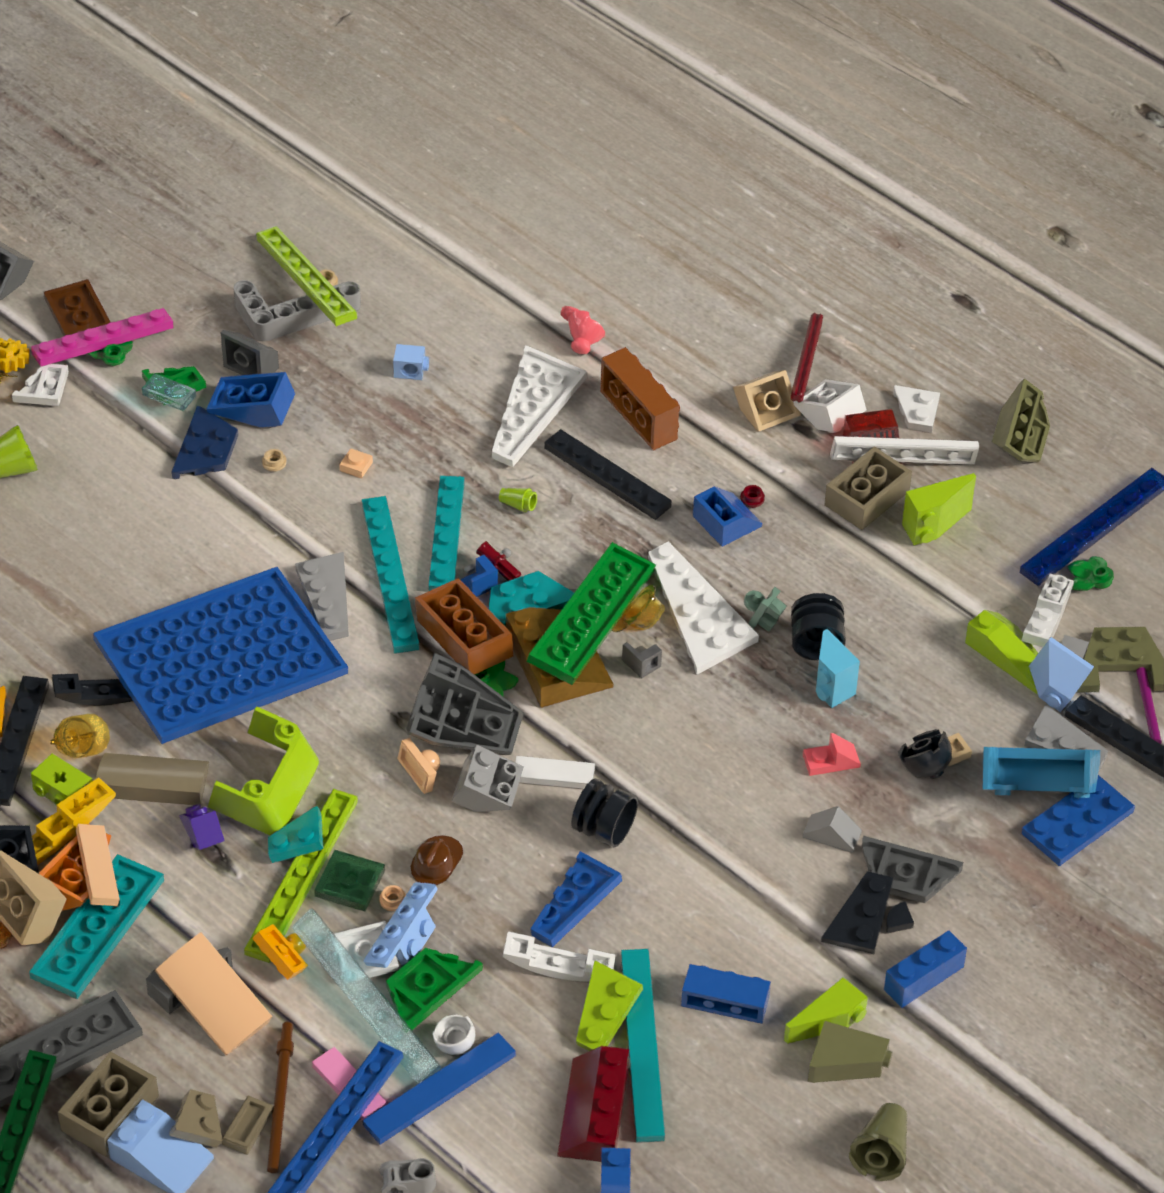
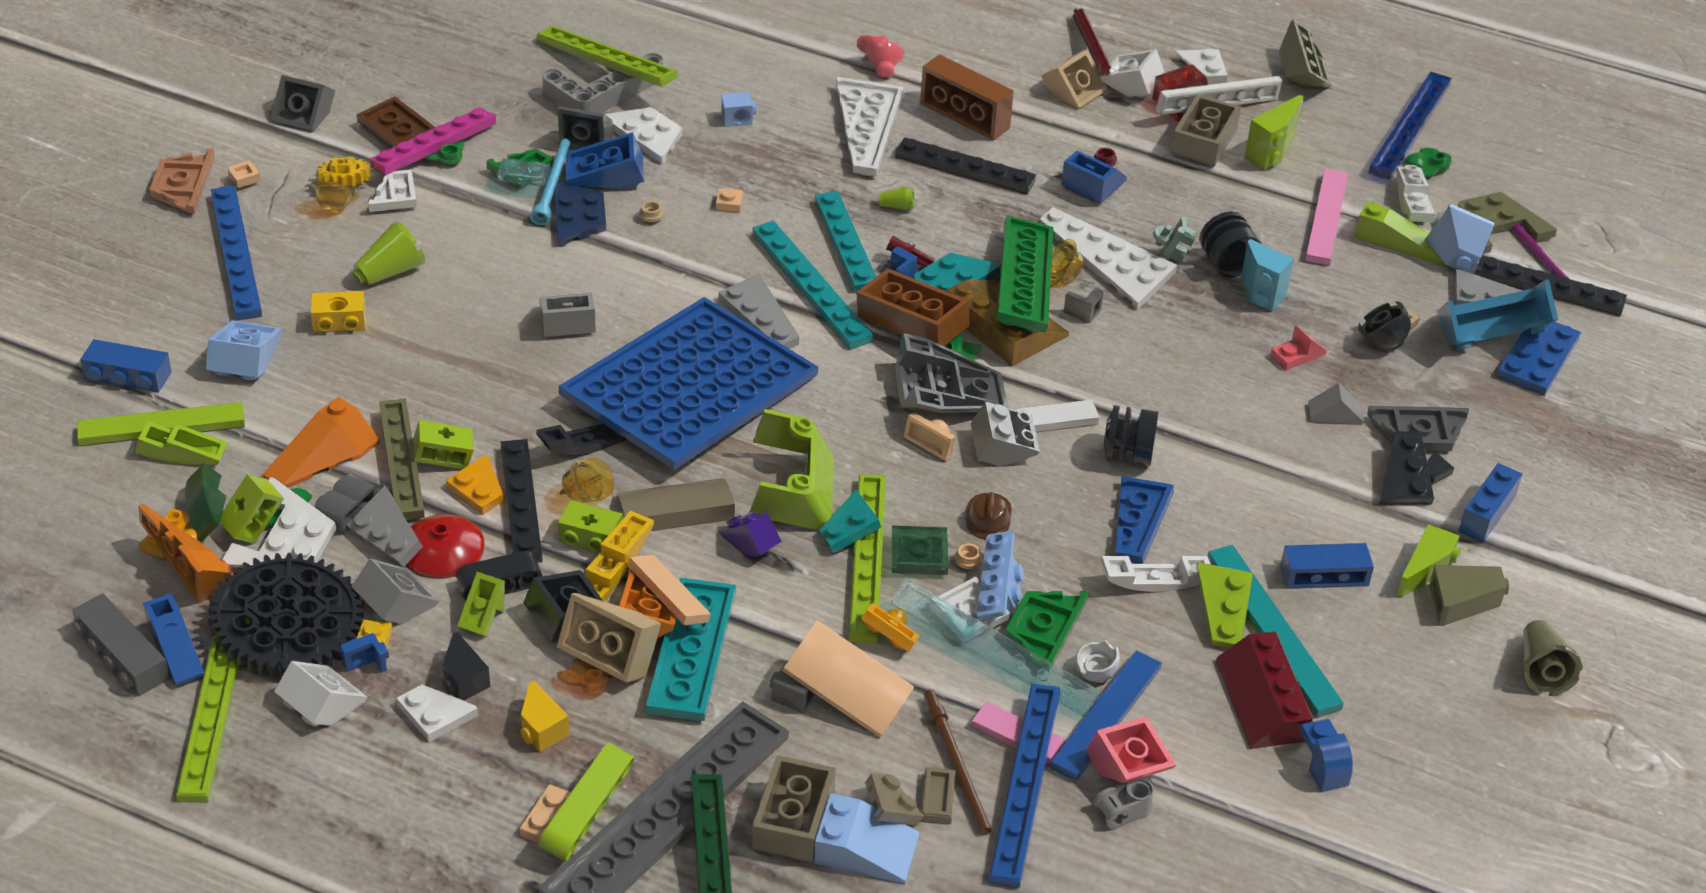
camera: 20 degrees left, 5 degrees down
none -> medium azure piece [530,139,570,226]
none -> light grey slope [539,292,596,337]
none -> white wing [605,107,682,164]
none -> coral slope [1086,716,1176,783]
none -> bright pink tile [1305,168,1348,265]

